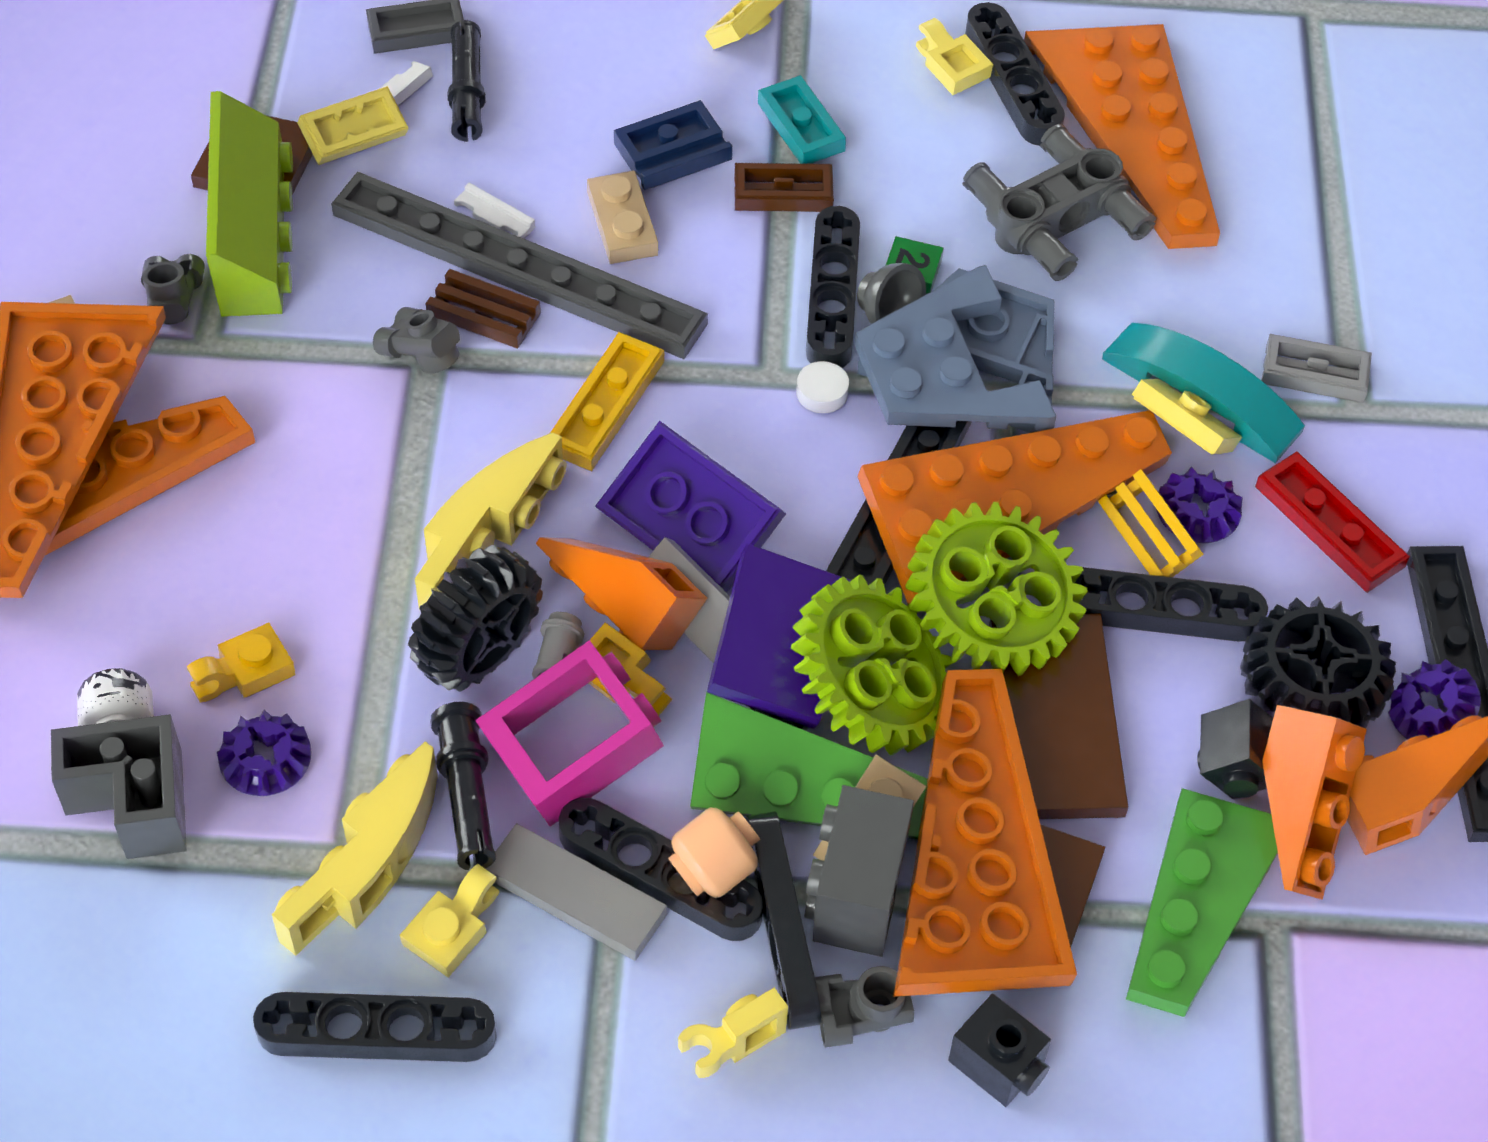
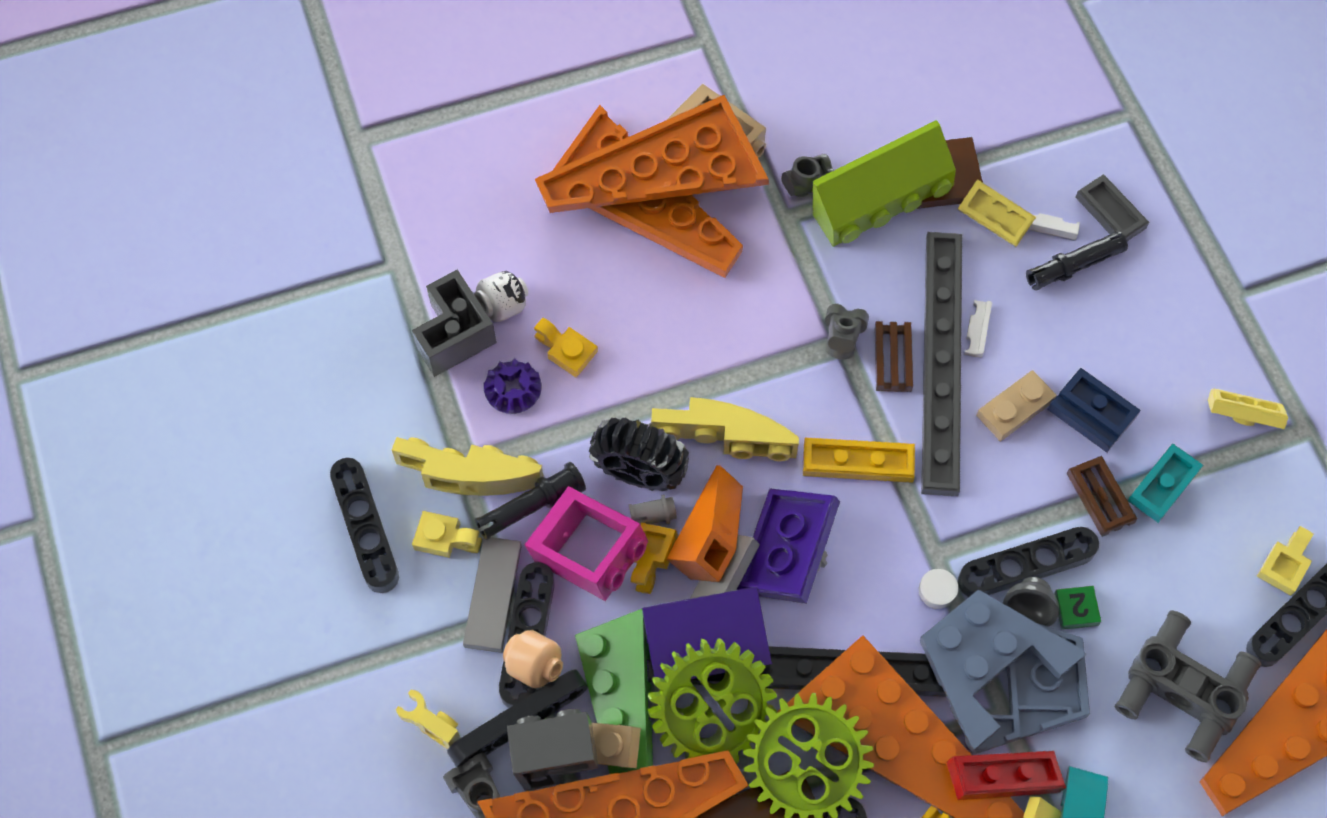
camera: 70 degrees right, 10 degrees up
none -> red tile [946,751,1066,800]

